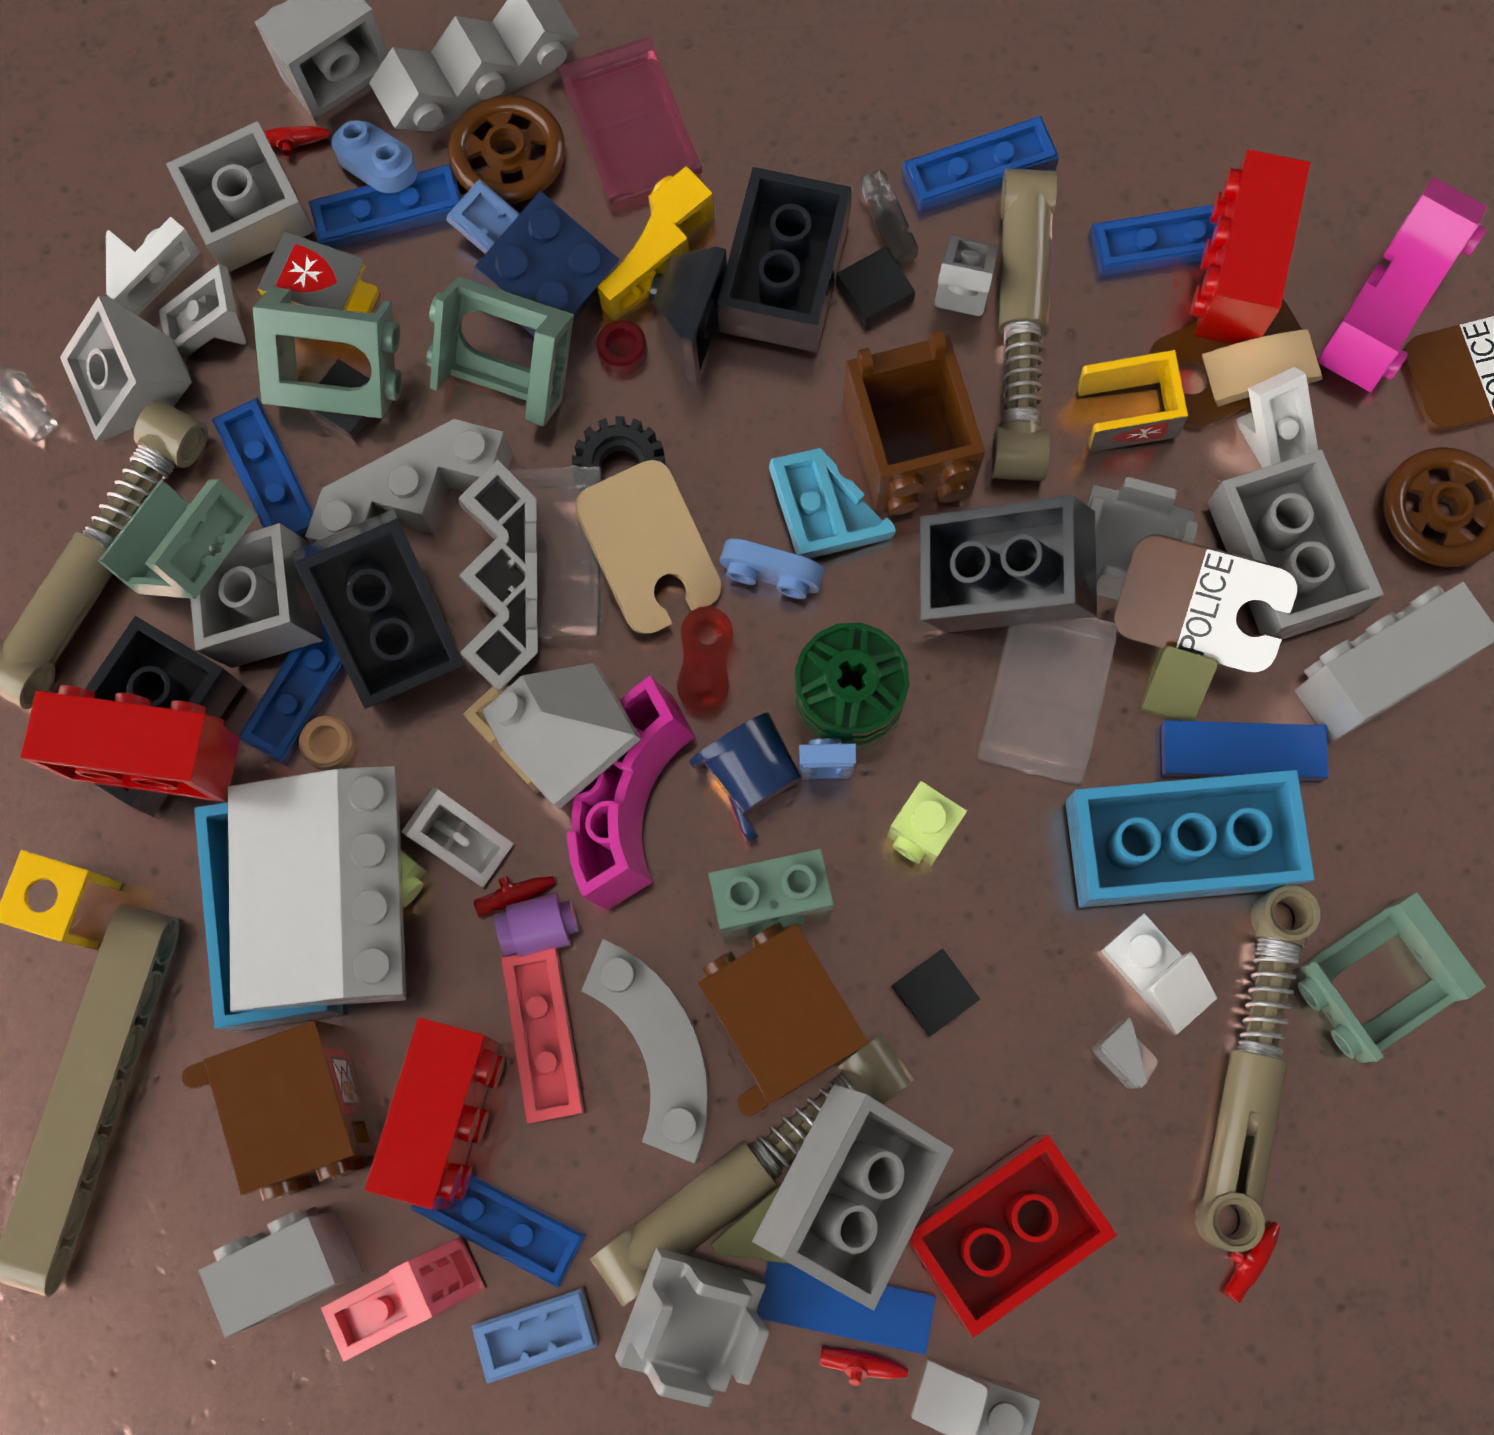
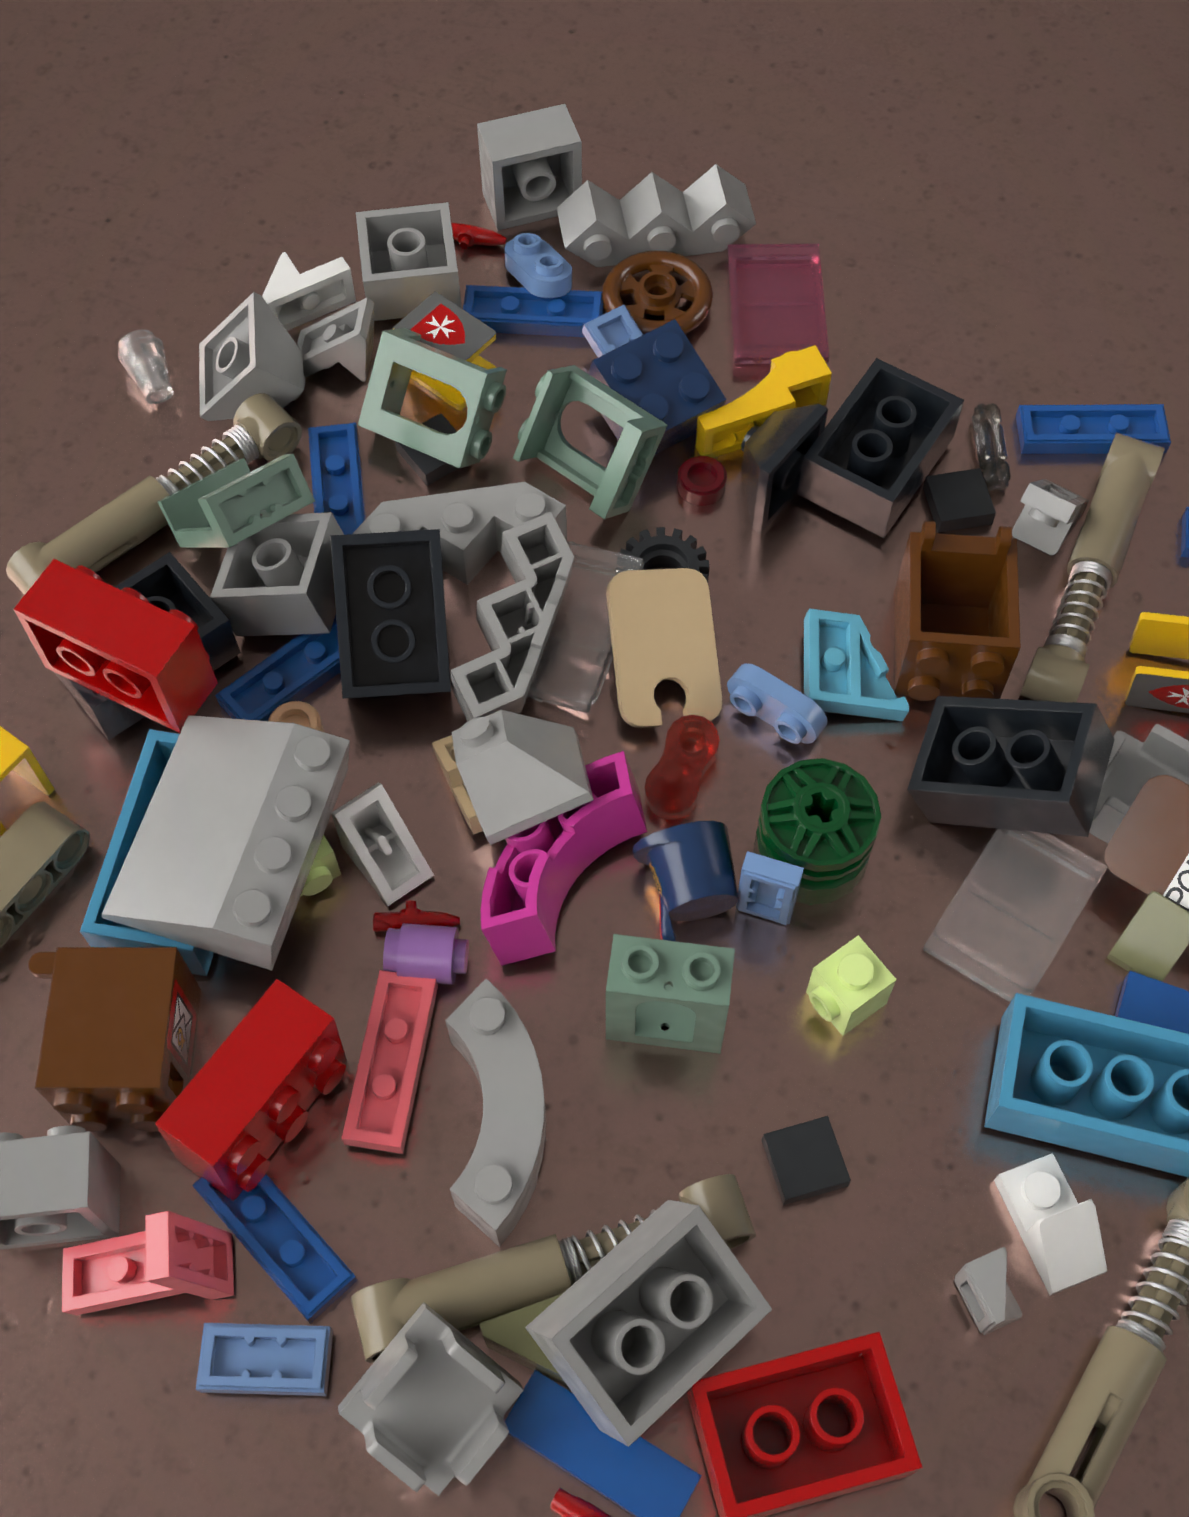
camera: 15 degrees right, 15 degrees down
reddish brown container [698,922,869,1115] -> none

